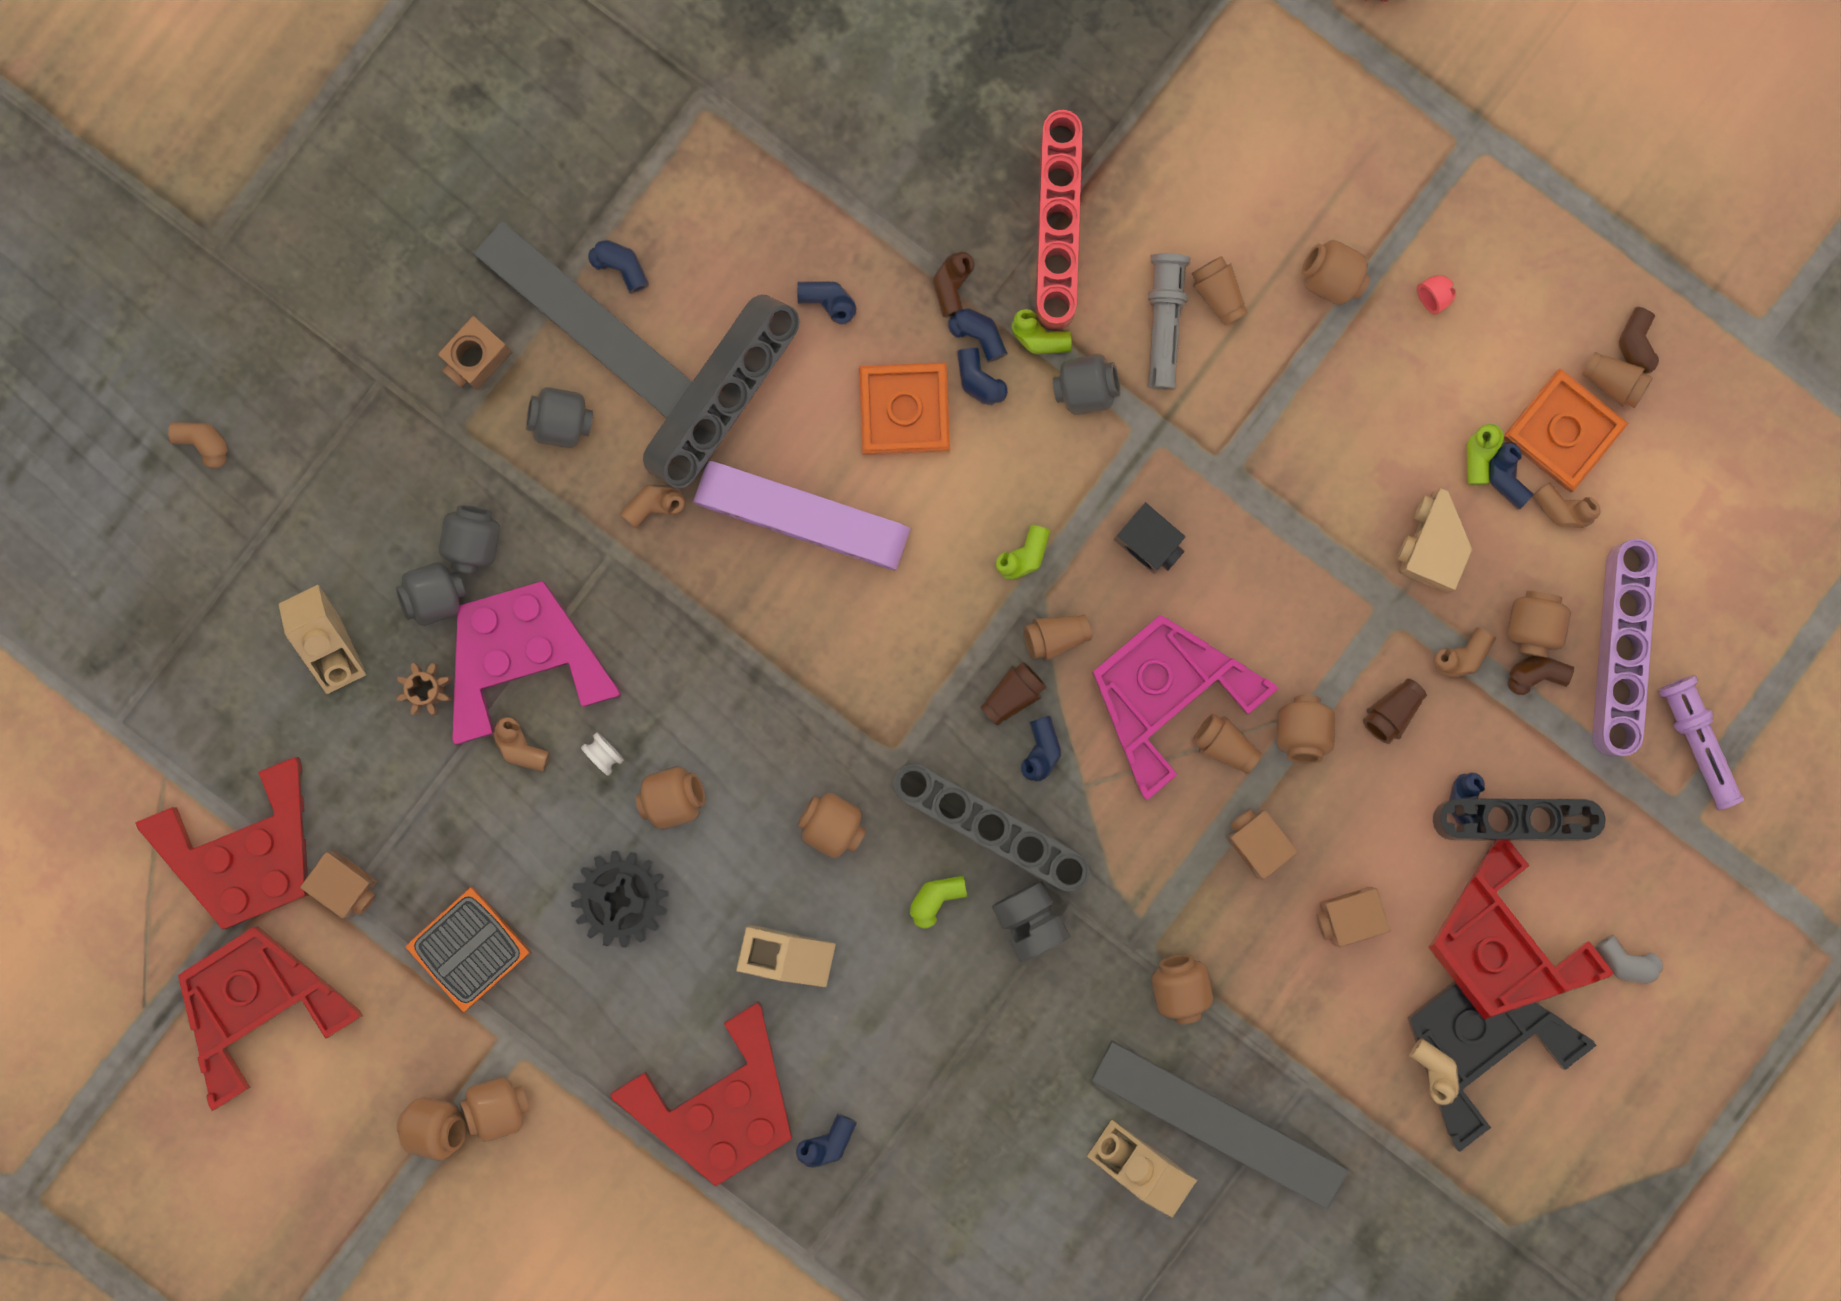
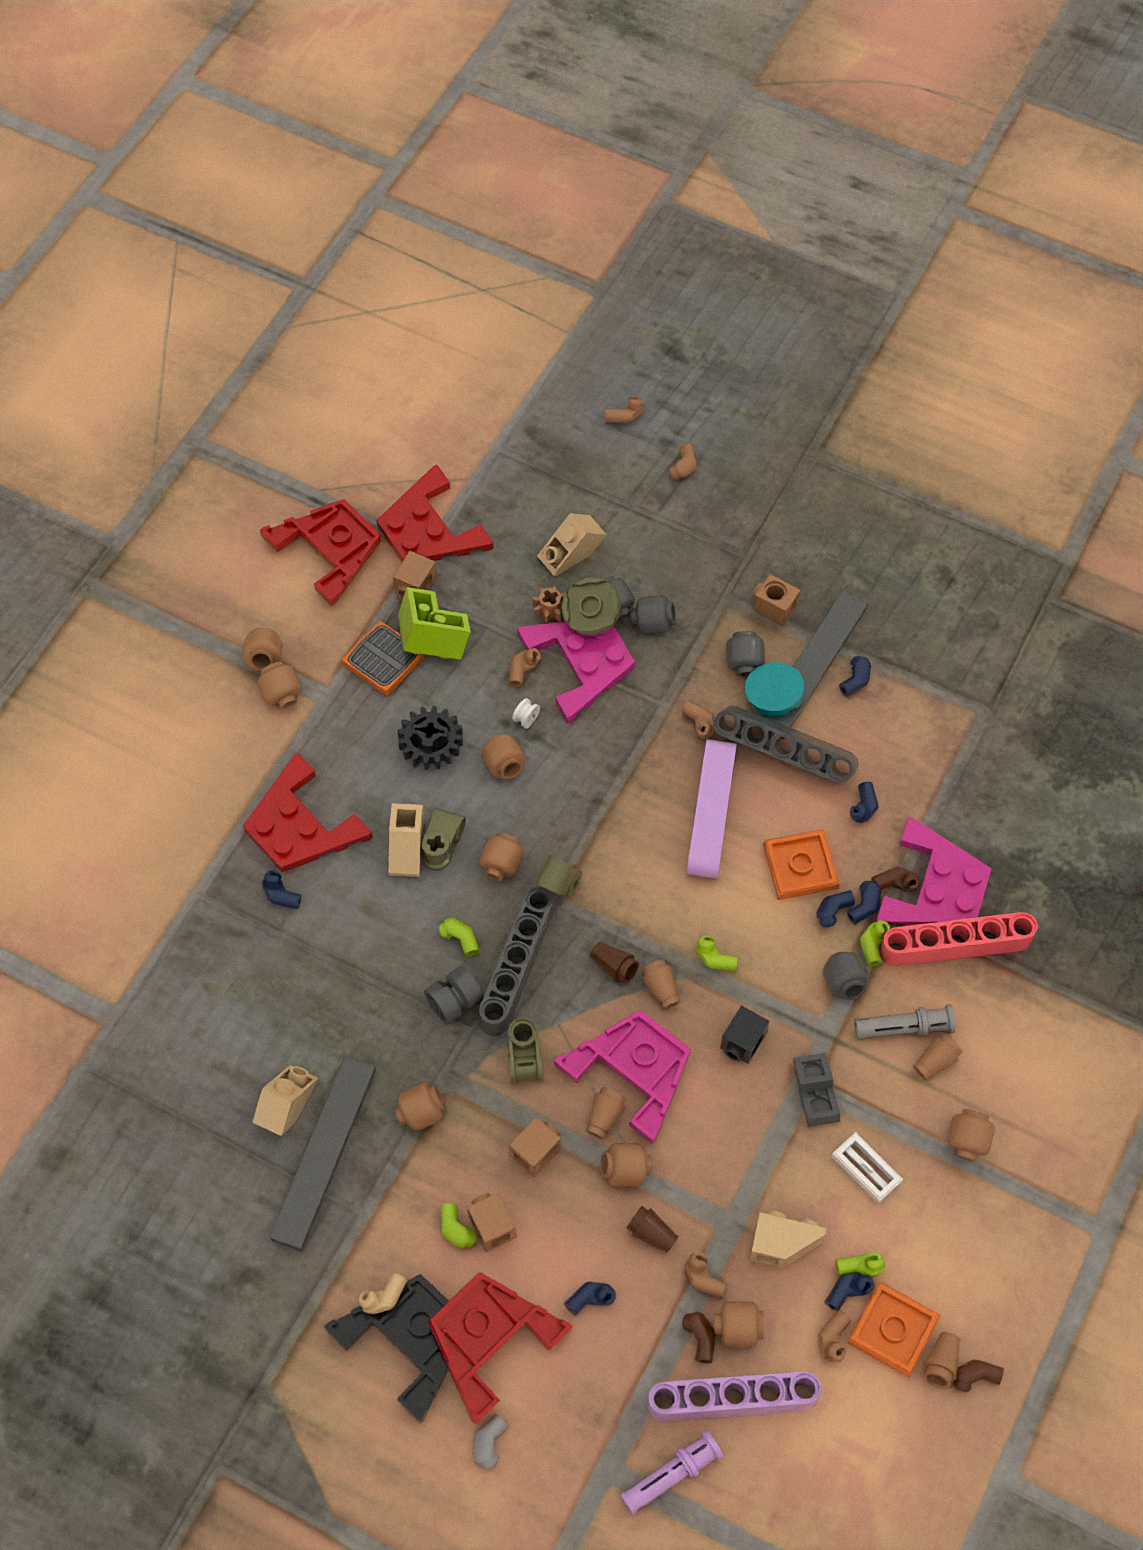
camera: 75 degrees right, 25 degrees down
dark blue arm [1021,716,1061,781] -> none
coral hinge [1417,275,1456,314] -> none
black beam [1432,798,1606,841] -> none
none -> lime brick [398,587,471,660]
none -> olive piece [421,808,466,871]
none -> lime arm [440,1203,477,1248]
none -> olive piece [508,1018,543,1084]
none -> olive piece [536,855,582,897]
none -> olive tile [561,577,621,636]
none -> medium nougat arm [605,396,644,424]
none -> teal tile [745,662,805,717]
none -> dark grey slope [793,1053,840,1127]
none -> white tile [831,1132,903,1205]
none -> dark pink wing [876,817,991,926]

